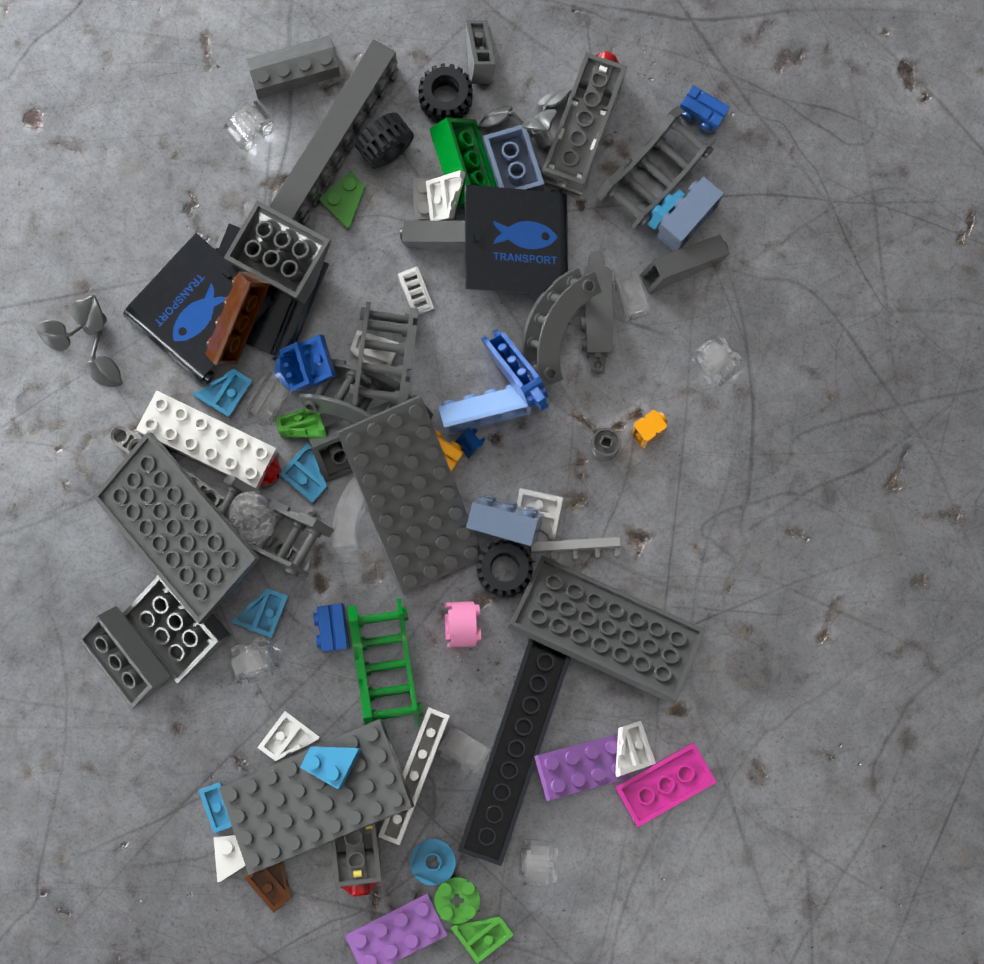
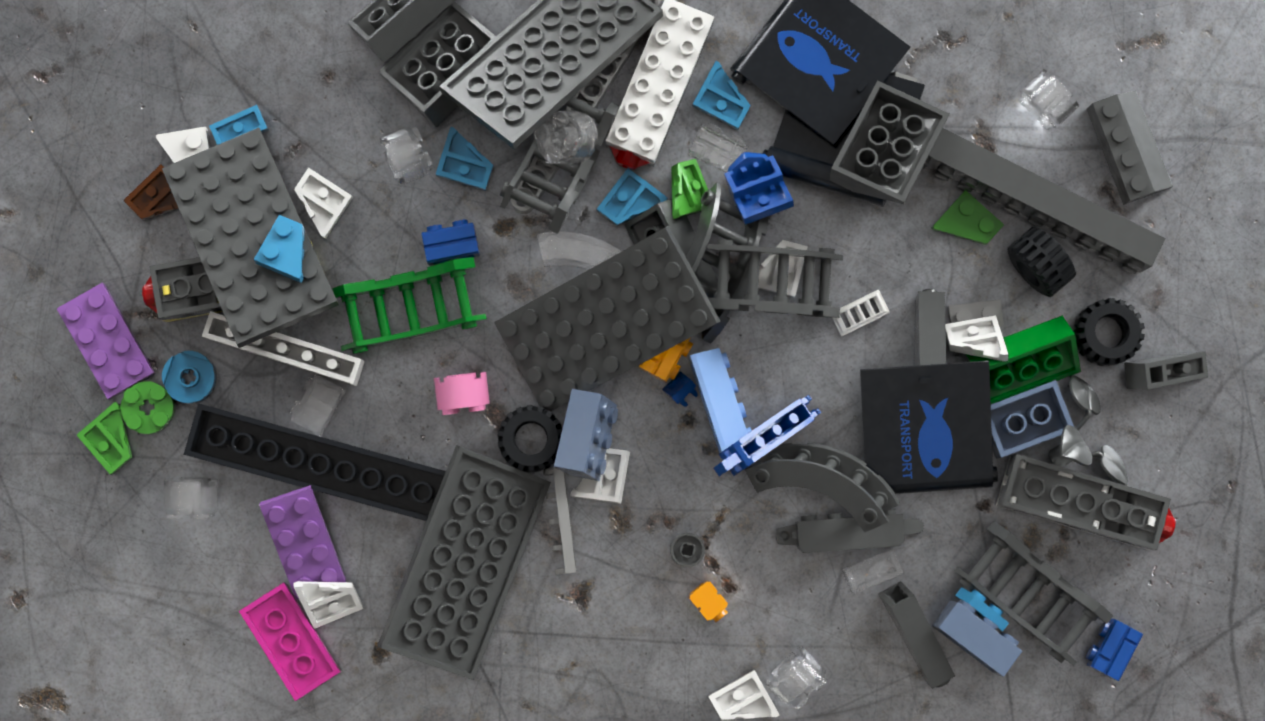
camera: 85 degrees right, 5 degrees up
reddish brown slope [205,272,271,365] -> none
none -> white wing [708,670,779,720]

